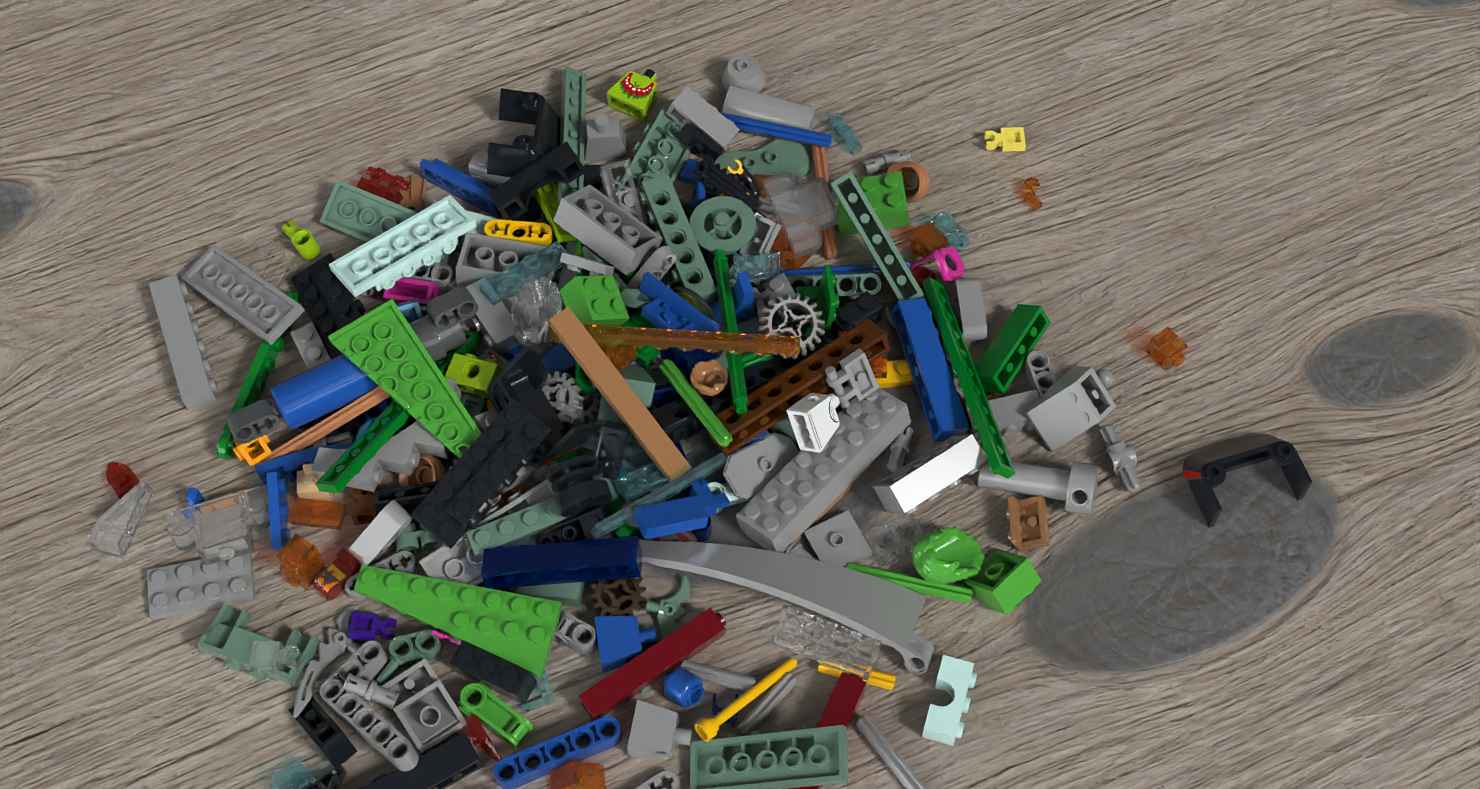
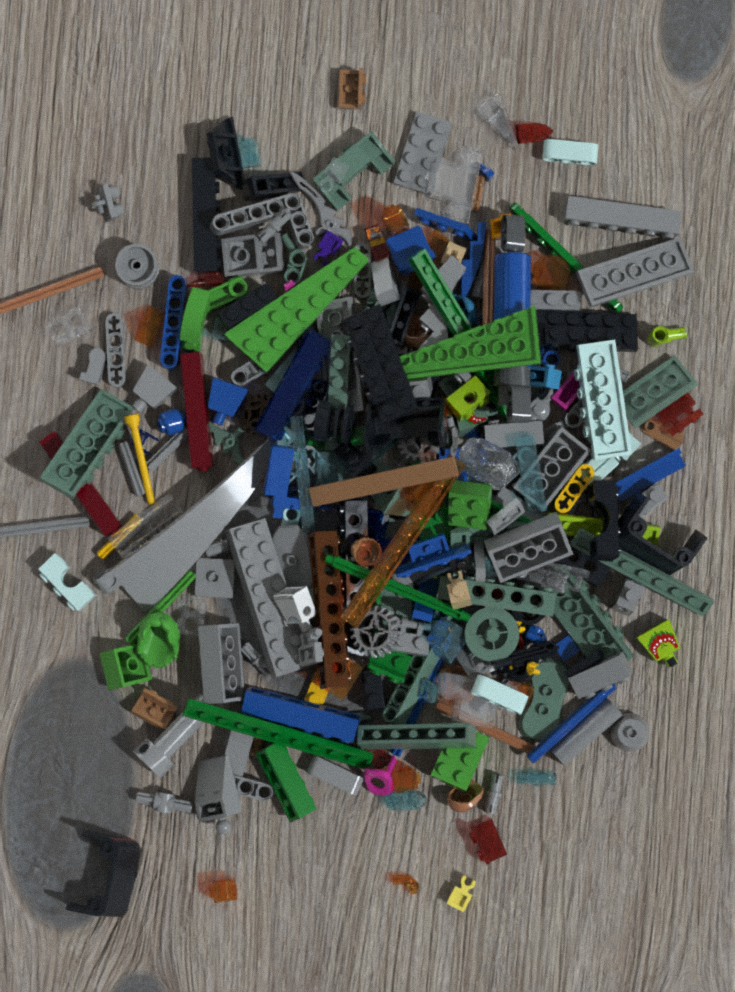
camera: 115 degrees right, 25 degrees up
bright green axle [659,359,732,447] -> none
none -> bright green arch [180,287,211,352]
none -> medium nougat bracket [338,68,366,110]
none -> blue bracket [386,226,435,275]
none -> clear light blue plate [417,677,439,704]
none -> tan brick [447,570,472,610]
none -> clear red bracket [469,818,507,865]
none -> light aqua beam [470,674,528,715]
none -> clear orange tile [532,254,570,291]
none -> light aqua beam [542,139,599,165]

